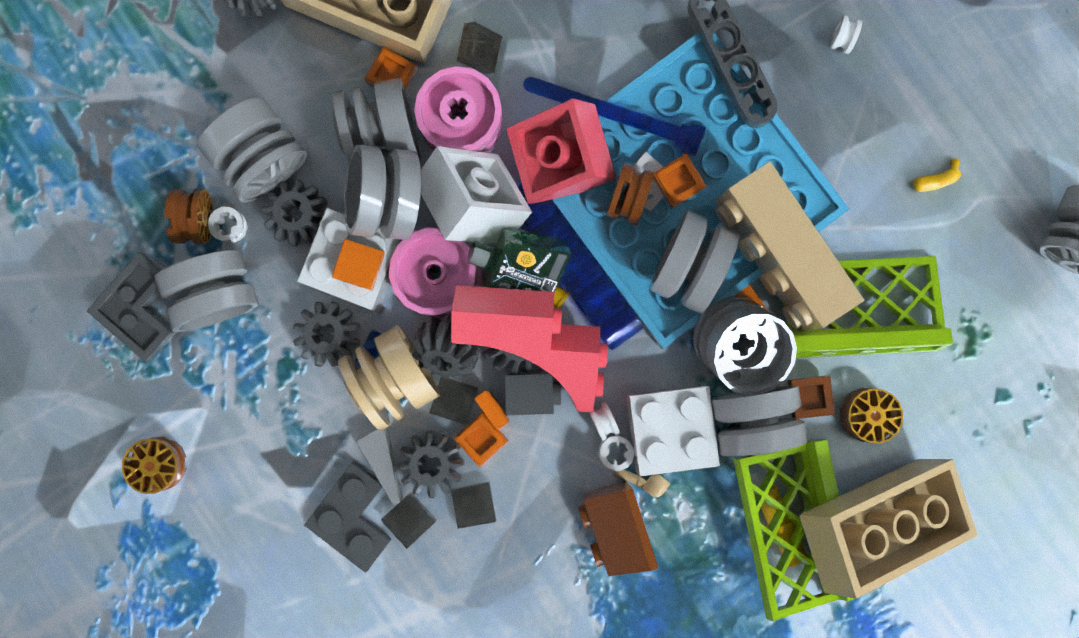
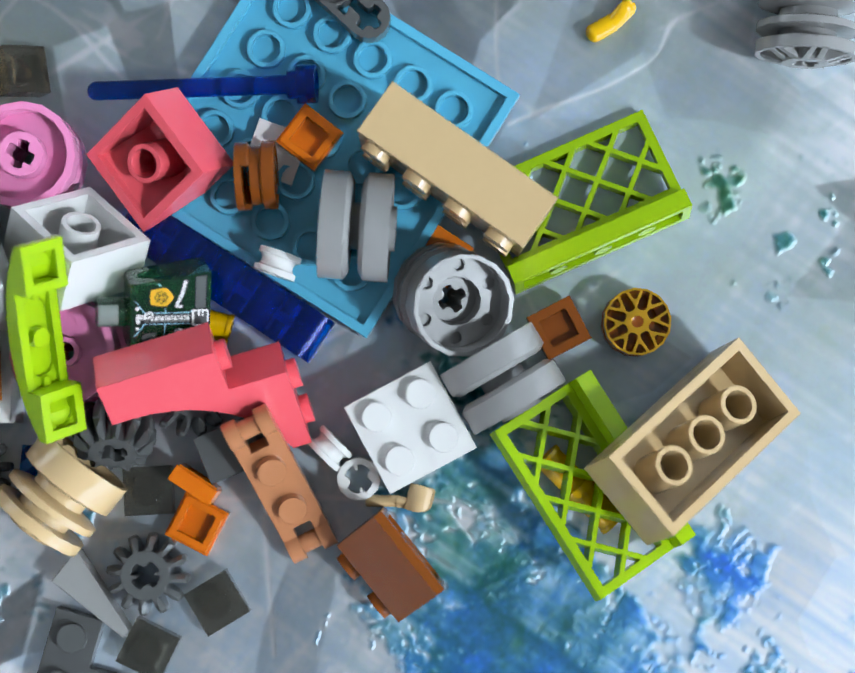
camera: 15 degrees left, 0 degrees up
none -> lime slope [6,235,87,444]
none -> nougat plate [220,403,339,564]
none -> white bush [253,245,302,282]

